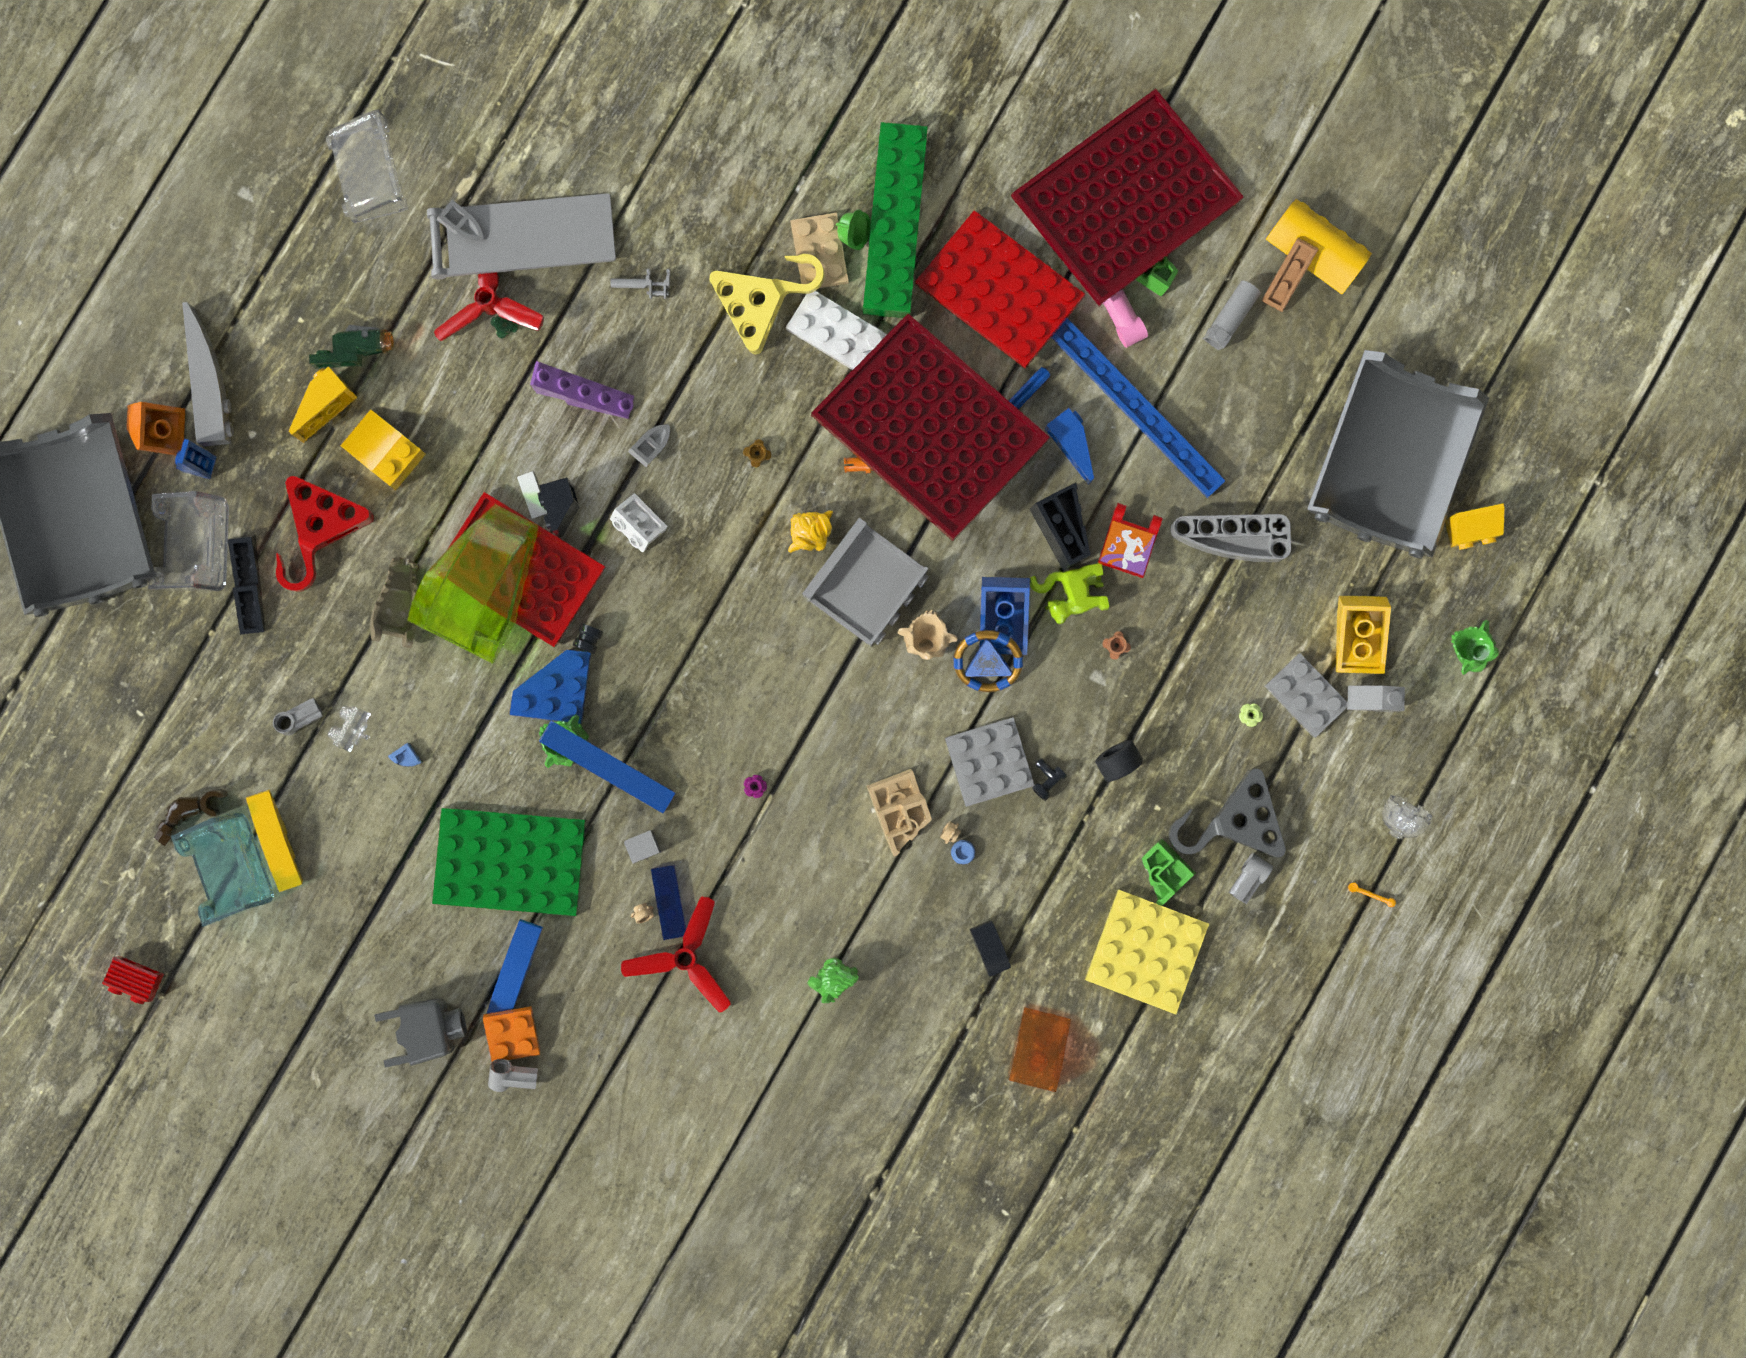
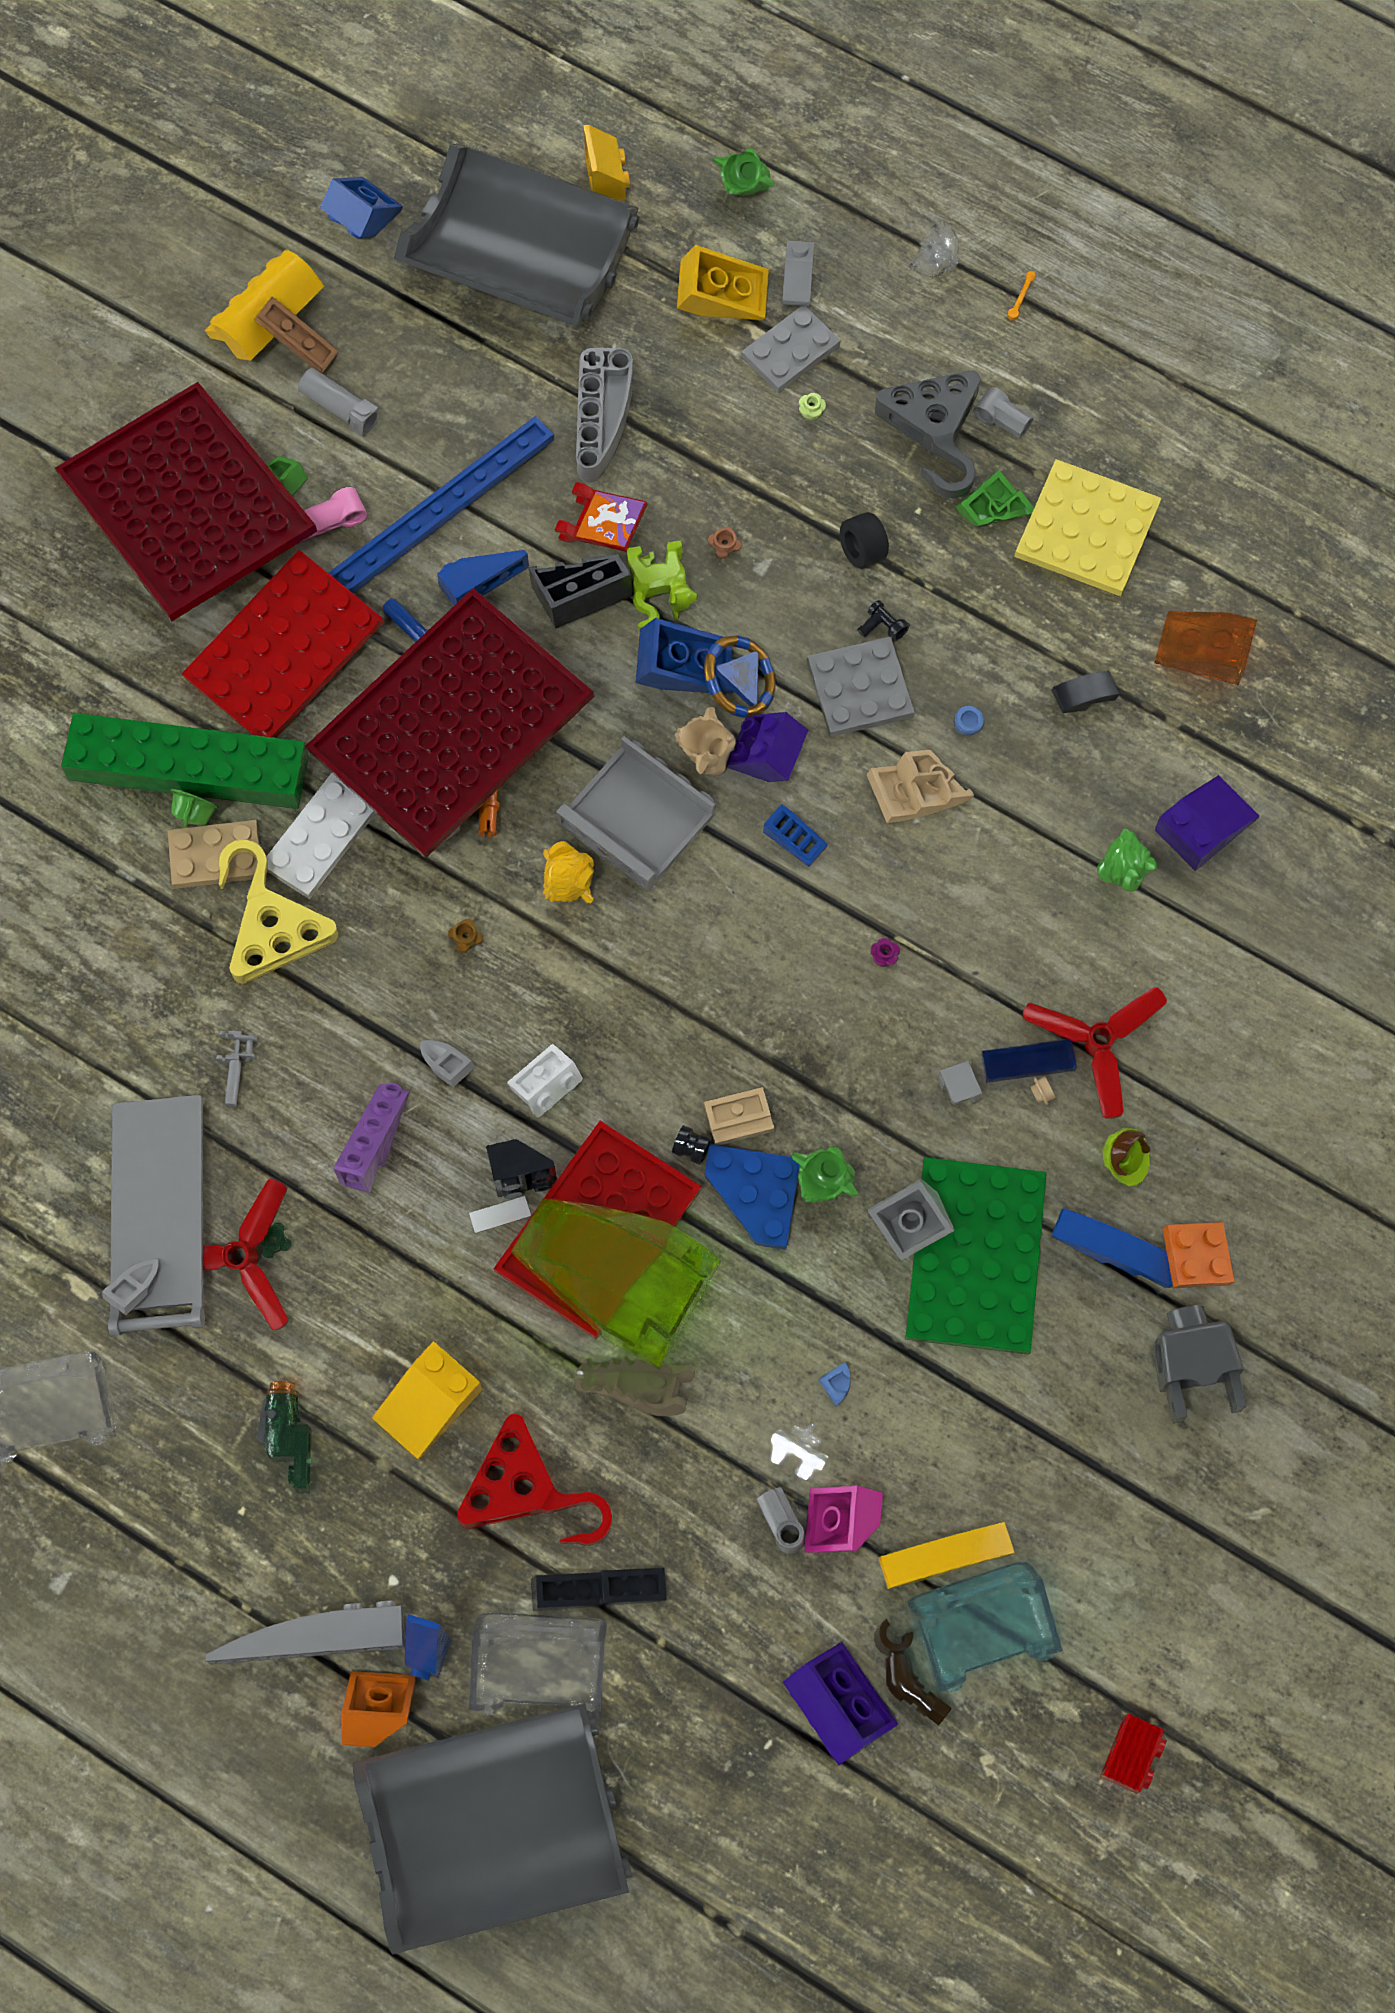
camera: 85 degrees left, 15 degrees down
yellow slope [289,366,357,443] -> none
light grey piece [488,1059,538,1092] -> none
blue tile [539,720,675,813] -> none
tan plate [940,821,961,844] -> none
none -> blue slope [320,177,403,239]
none -> tan plate [704,1087,774,1146]
none -> dark purple slope [726,712,808,782]
none -> blue slope [763,804,828,867]
none -> dark purple slope [783,1642,898,1766]
none -> dark pink slope [804,1485,883,1553]
none -> light grey slope [868,1179,954,1260]
none -> lime piece [1102,1127,1150,1186]
none -> dark purple slope [1155,775,1259,871]

